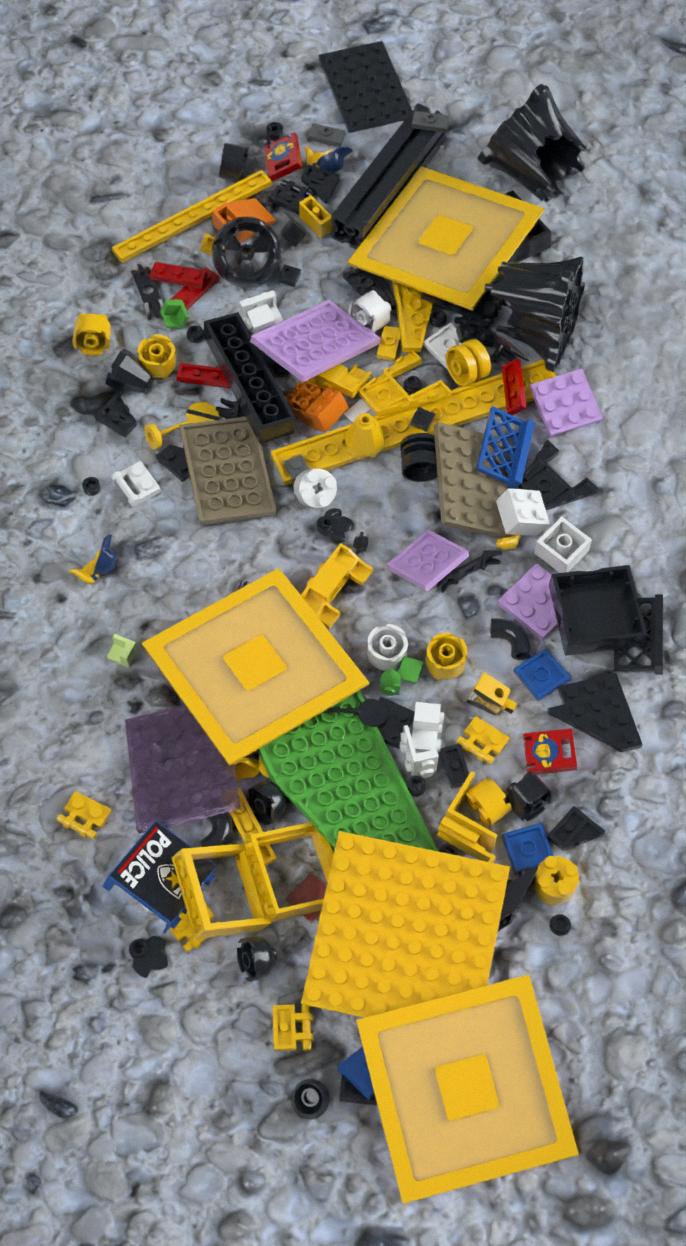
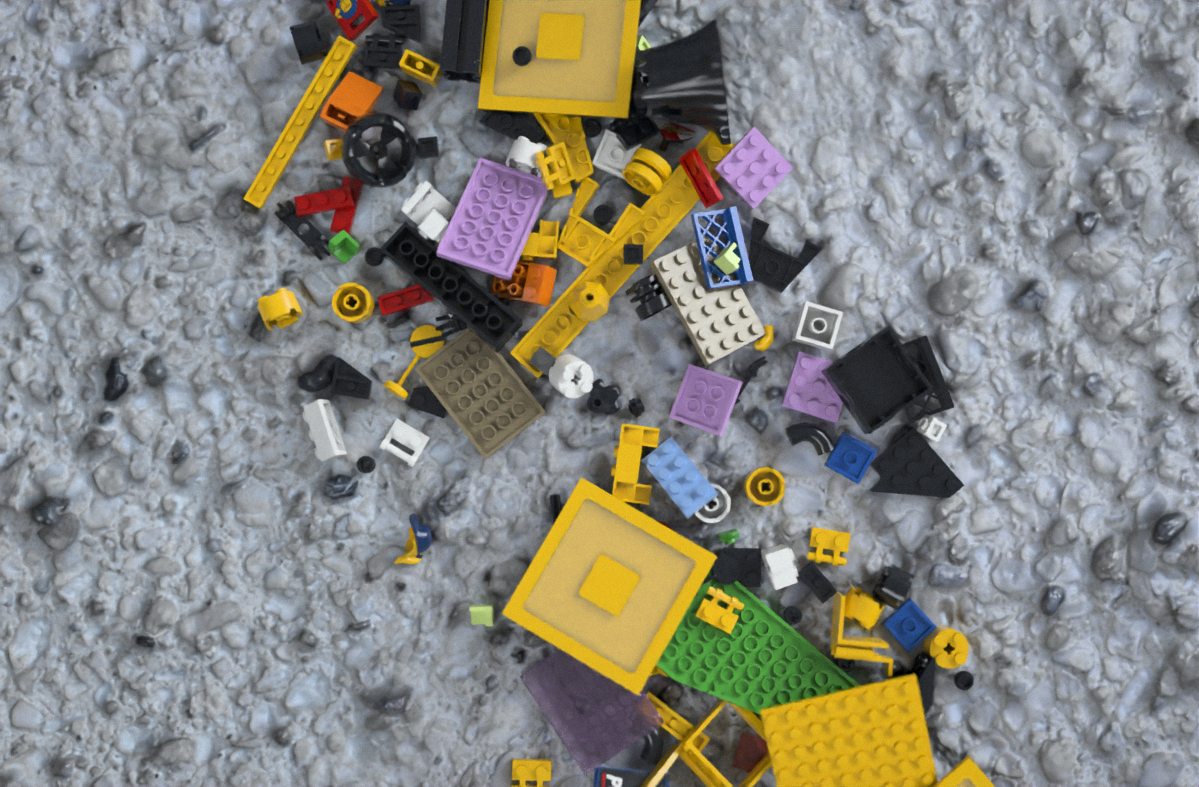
camera: 25 degrees left, 25 degrees up
black cone [105,349,154,393] -> none
black cylinder [246,782,287,825] -> none
white sticker [344,399,370,422] -> none
bright green panel [398,656,423,684] -> none
white bracket [399,725,439,778] -> none
yellow torso [466,672,517,715] -> none
white brick [496,488,550,536] -> none
red container [523,728,577,775] -> none
black wing [547,806,606,851] -> none
none -> white slope [302,399,347,462]
none -> black plate [512,46,532,66]
none -> yellow plate [535,142,576,190]
none -> light blue plate [641,437,718,519]
none -> yellow plate [695,586,744,634]
none -> yellowish green panel [713,243,741,275]
none -> white bracket [916,414,947,442]

